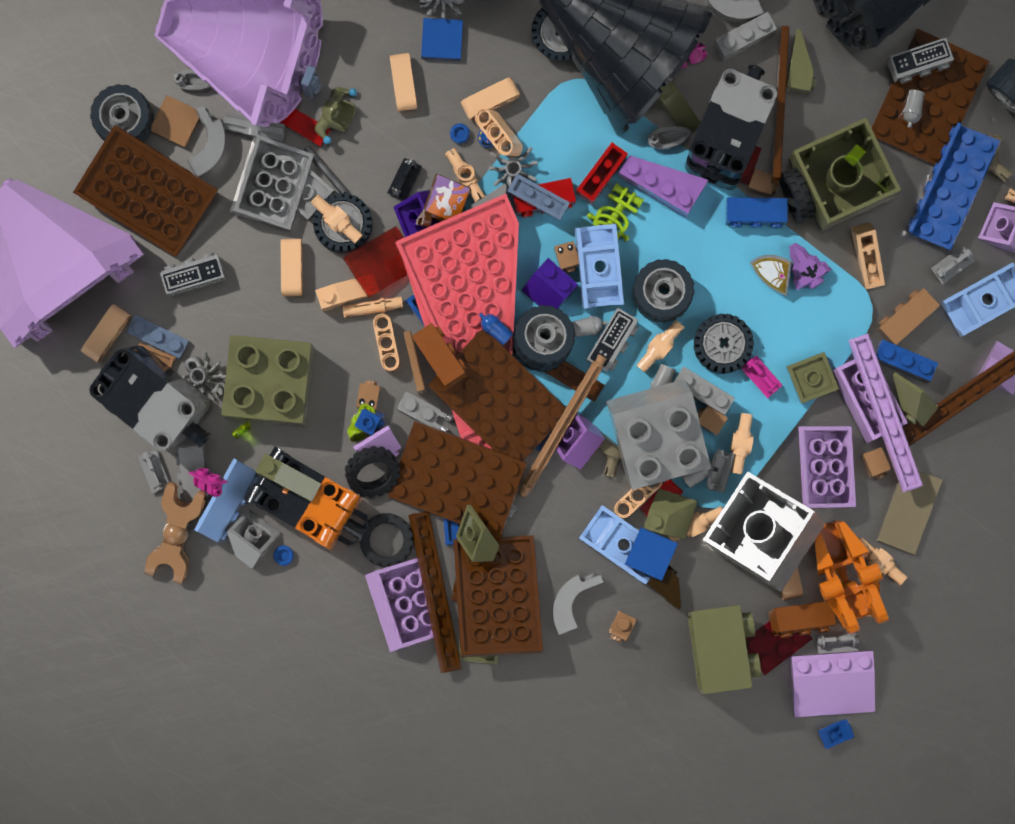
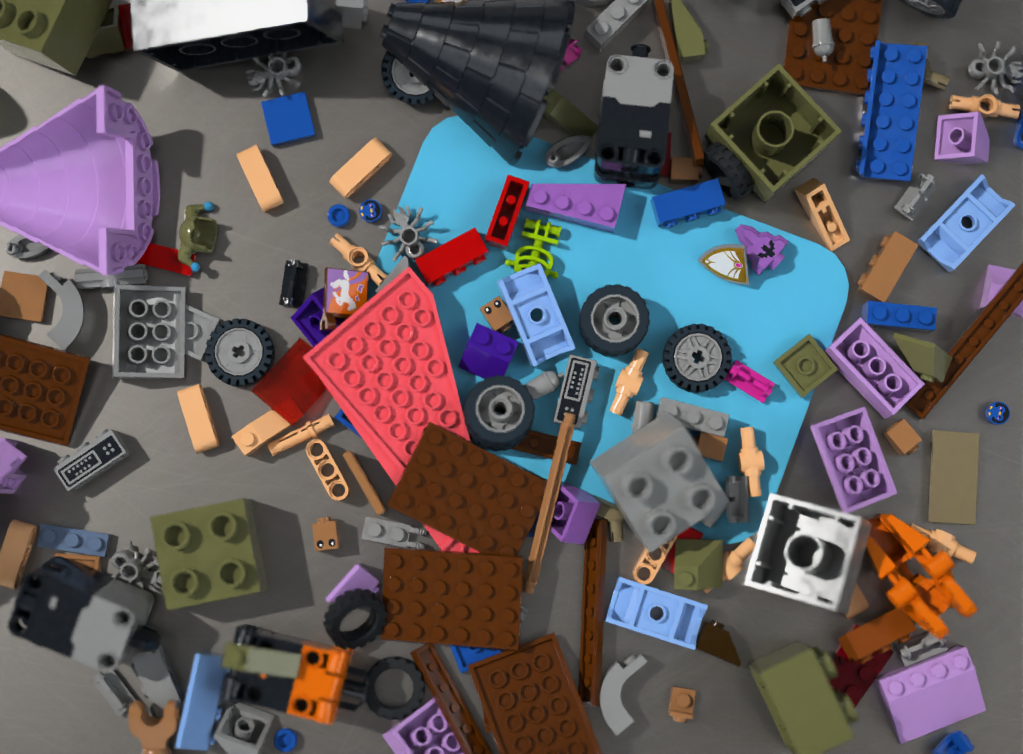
camera: 20 degrees left, 0 degrees up
dark pink hinge [189,468,228,497] -> none
clear neon green tile [231,421,251,439] -> none
sand blue plate [301,65,322,99] -> none
flat silver bar [303,145,348,194] -> none
light nougat pin [311,195,363,243] -> none
lime connector [347,404,375,442] -> none
blue bracket [355,409,386,435] -> none
dark orange brick [412,323,467,390] -> none
olive slope [456,505,499,562] -> none
light nougat beam [475,108,523,157] -> none
blue piece [479,313,513,345] -> none
sand blue plate [507,174,570,221] -> none
blue tile [624,527,678,581] -> none
clear neon green piece [844,144,866,167] -> none
lavender tile [848,334,923,493] -> none
none -> reddish brown tile [579,519,607,707]
none -> blue tile [985,402,1010,425]

